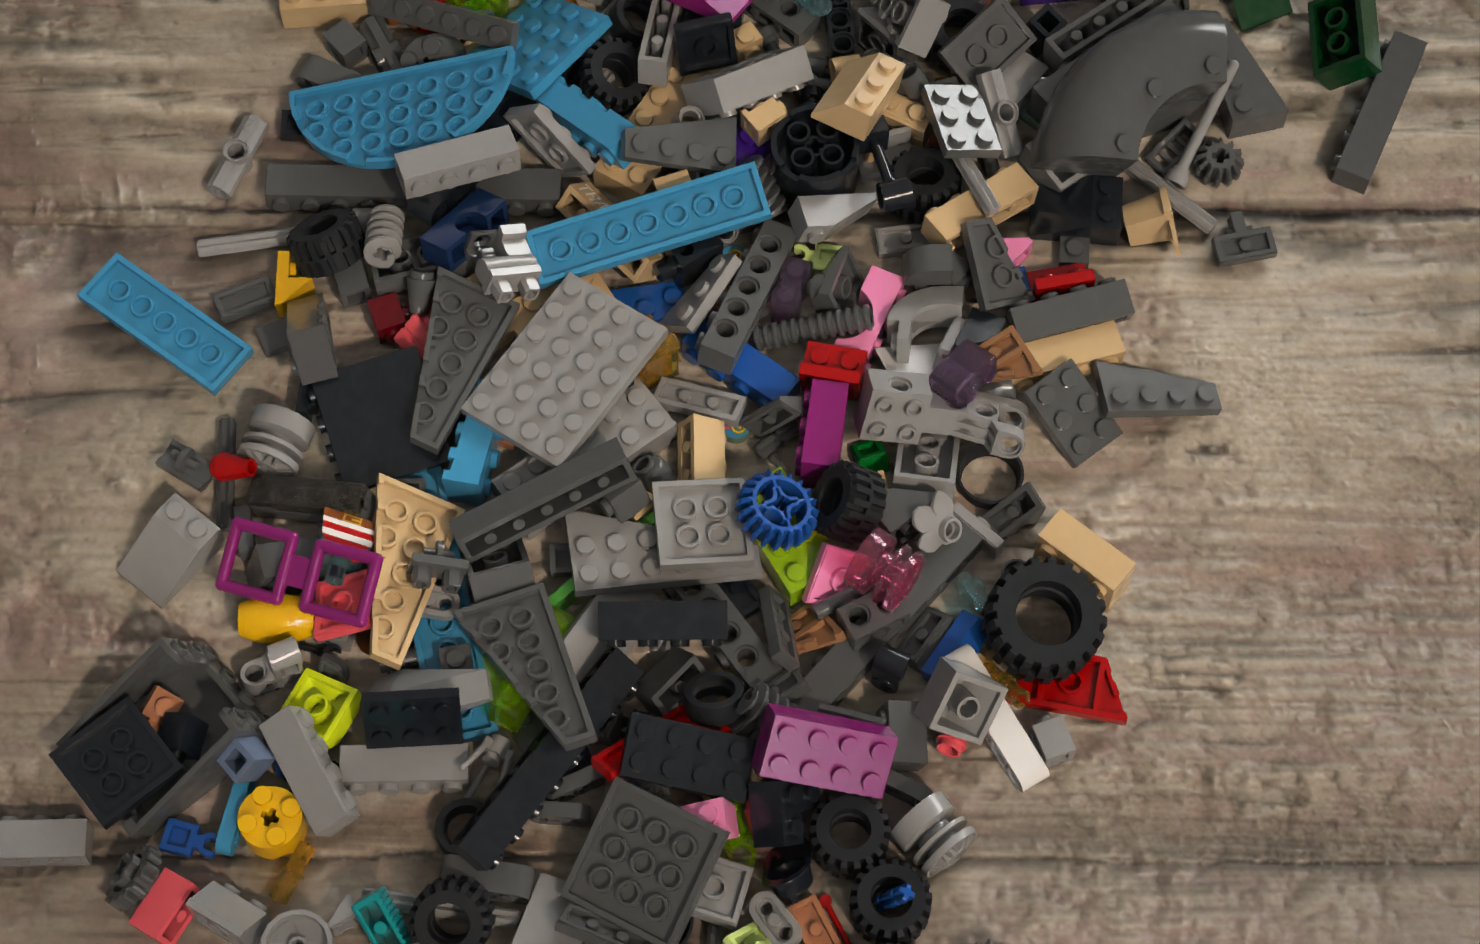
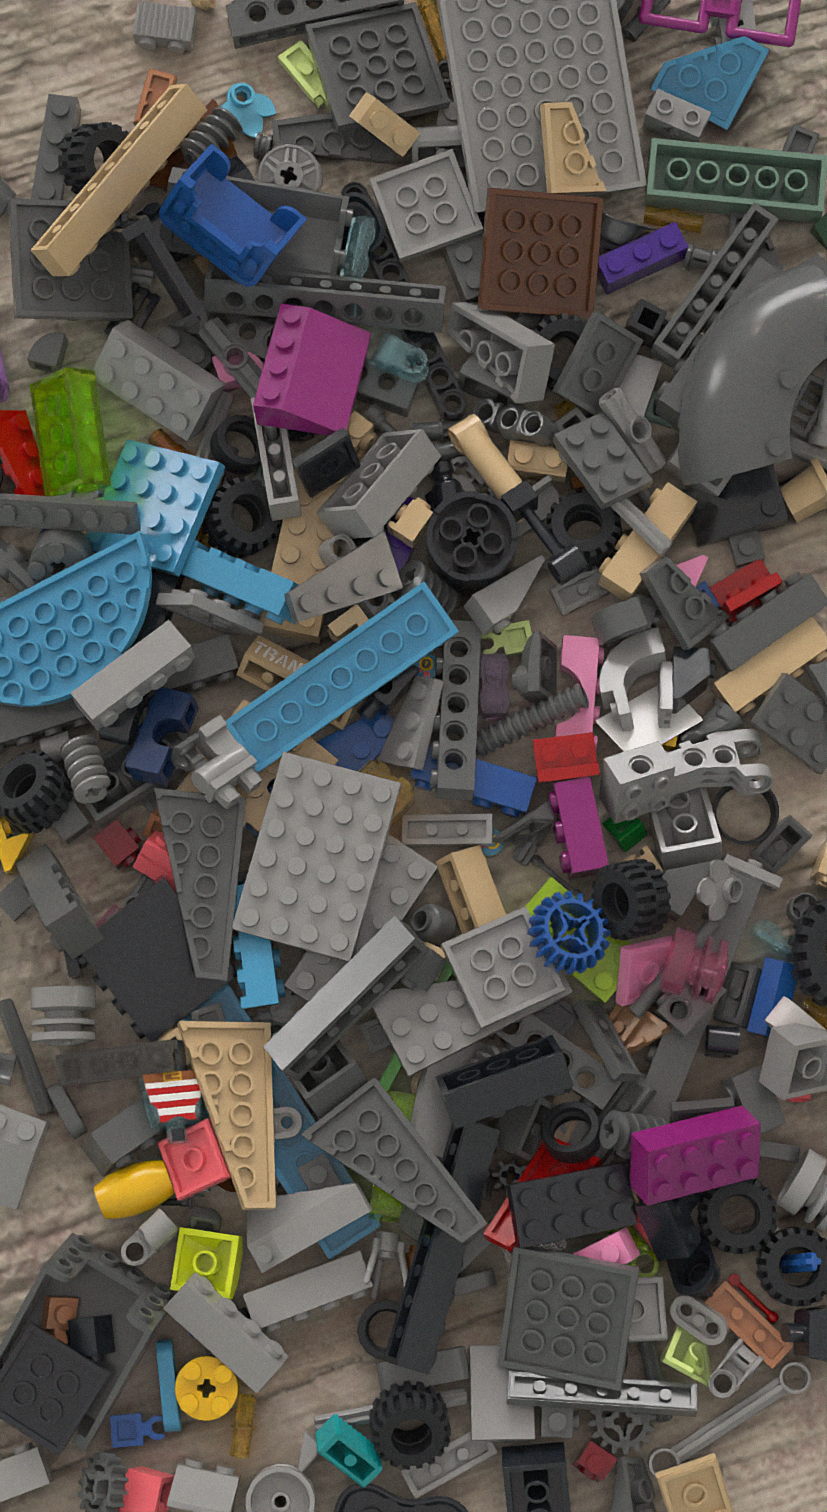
camera: 20 degrees left, 15 degrees up
red cone [209,452,257,482] -> none
magenta bar [215,517,383,628] -> none
sand blue brick [216,735,275,784] -> none
black plate [361,687,463,749] -> none
dark grey cone [406,268,437,314] -> none
dark grey hips [406,540,469,594] -> none
tan slope [811,52,906,142] -> none
clear purple brick [929,339,998,408] -> none
medium nougat wing [961,324,1044,384] -> none

